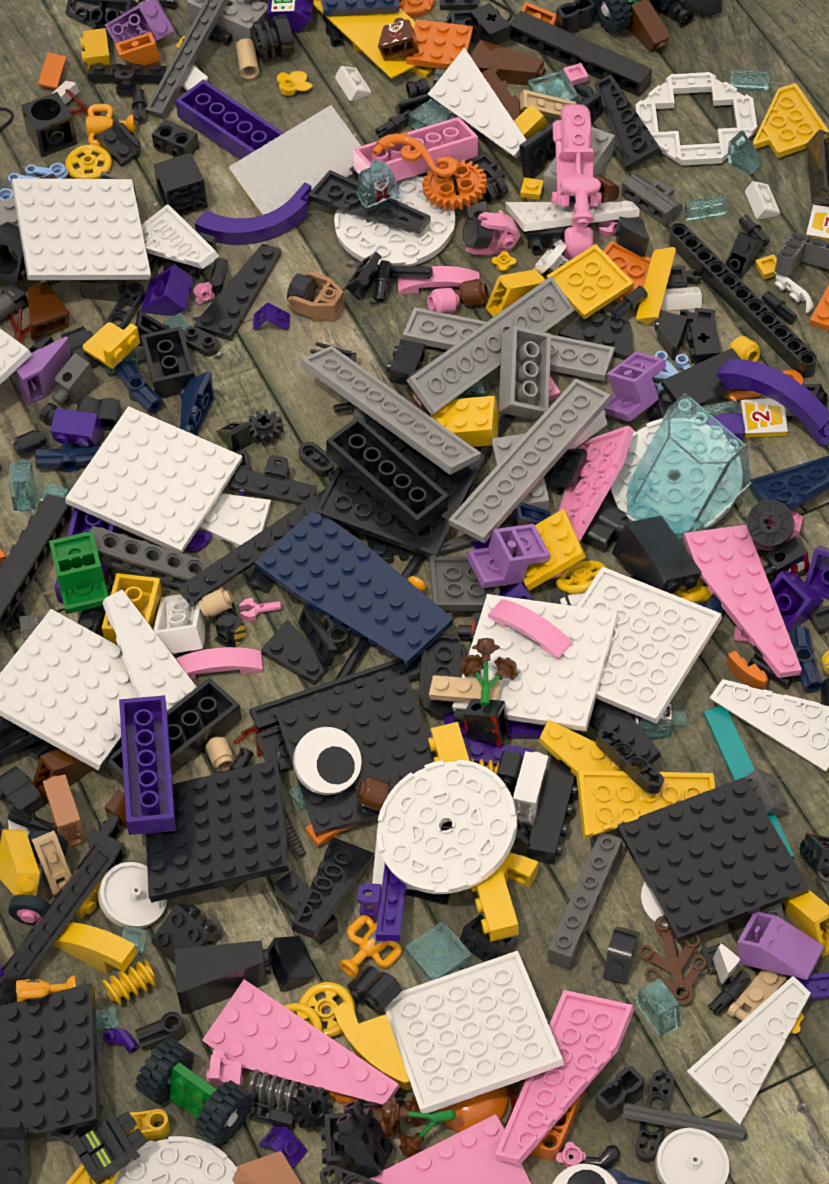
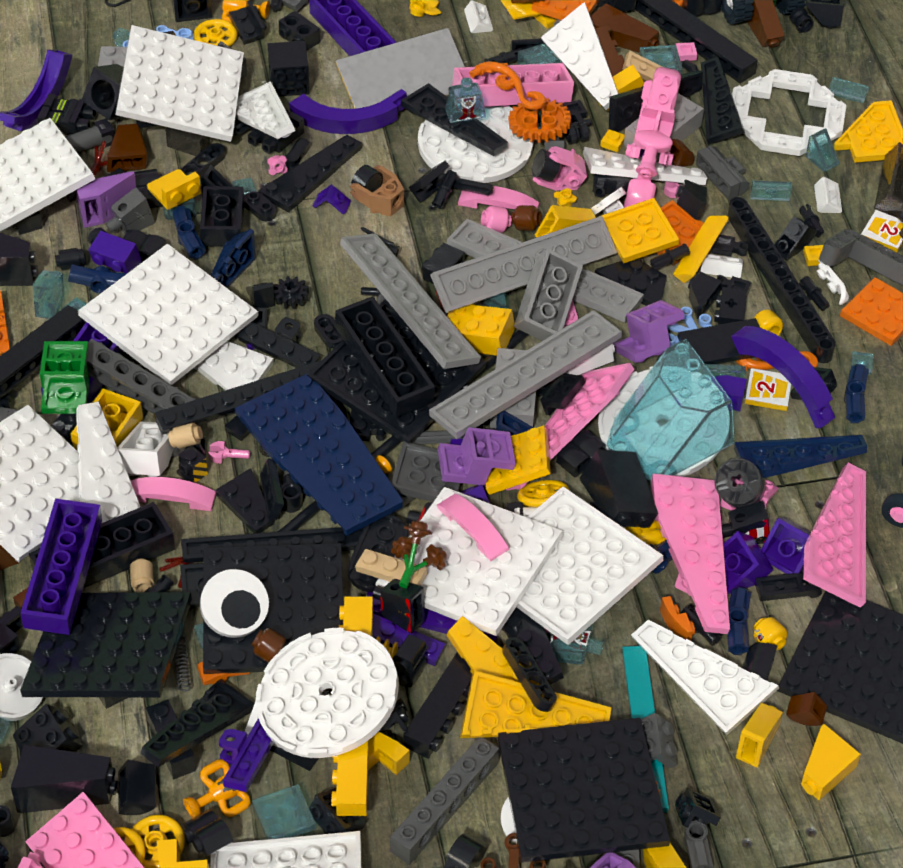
camera: 10 degrees right, 5 degrees down
dark purple slope [141,264,193,316] -> none
dark purple tile [187,532,212,553] -> none
black wheel [406,78,430,99] -> none
white window [513,751,548,826] -> none

